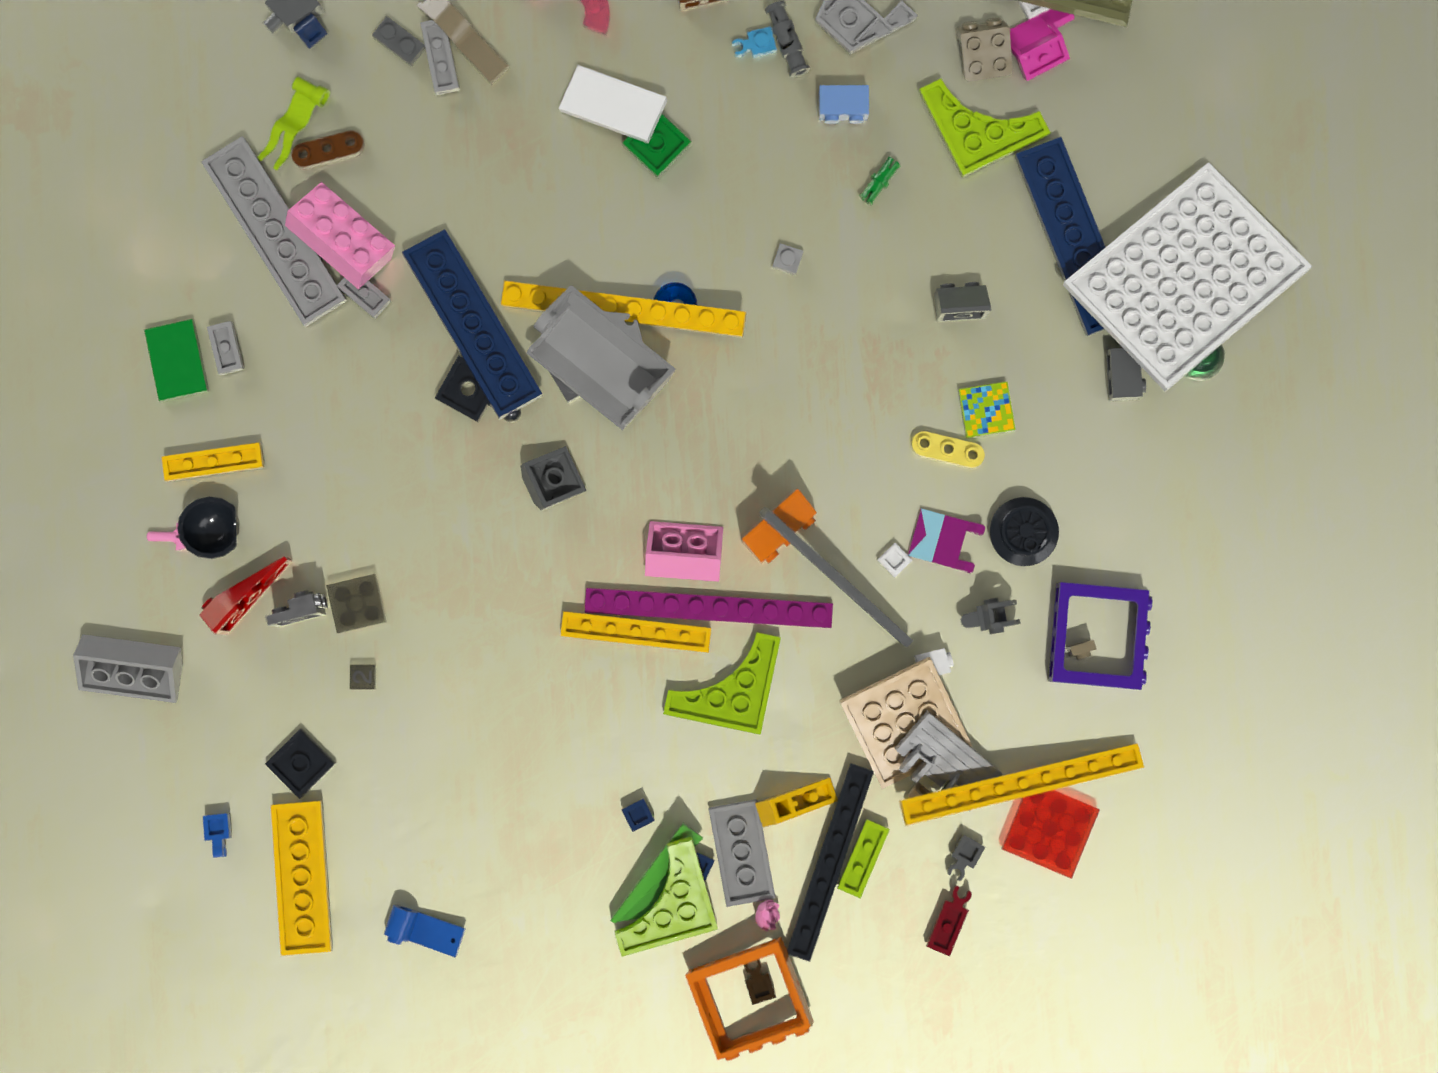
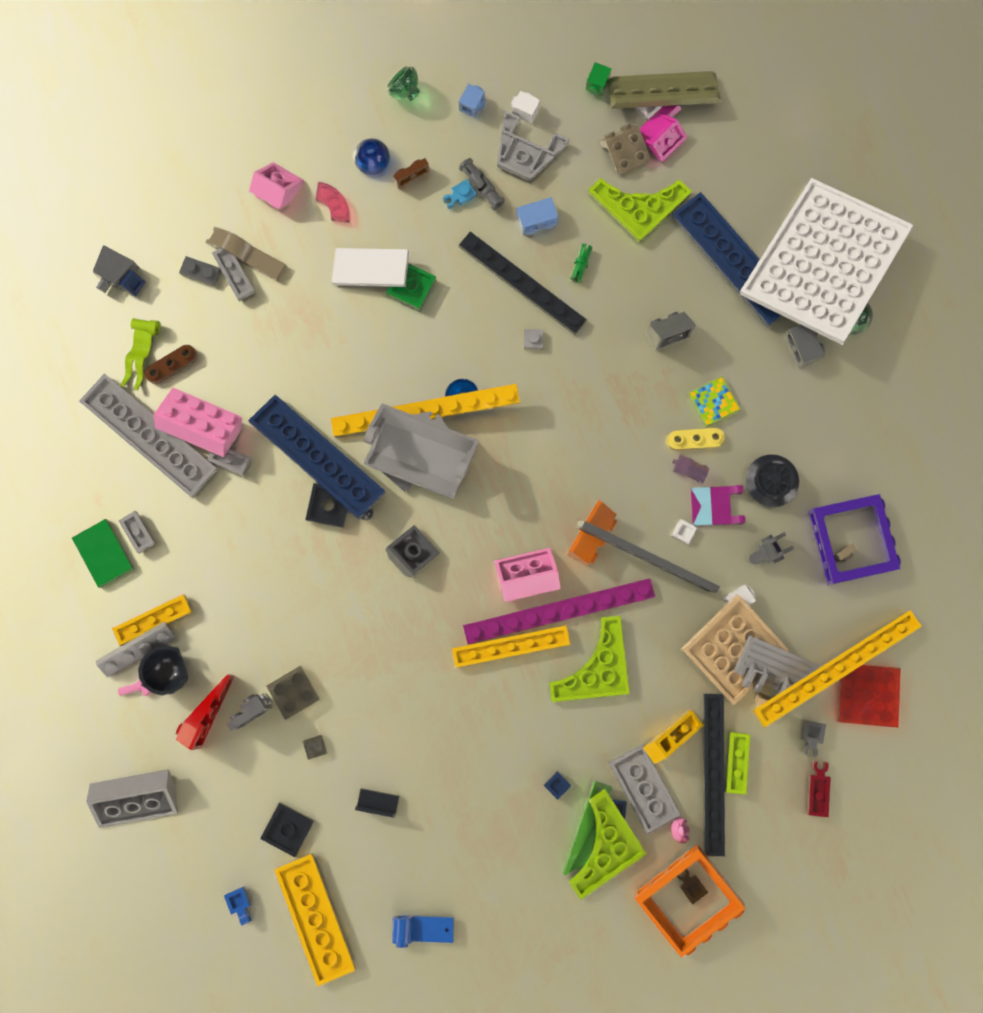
camera: 20 degrees left, 5 degrees down
none -> light grey plate [96,622,176,678]
none -> black panel [355,788,400,818]
none -> black plate [459,231,587,335]
none -> piece [672,454,710,484]

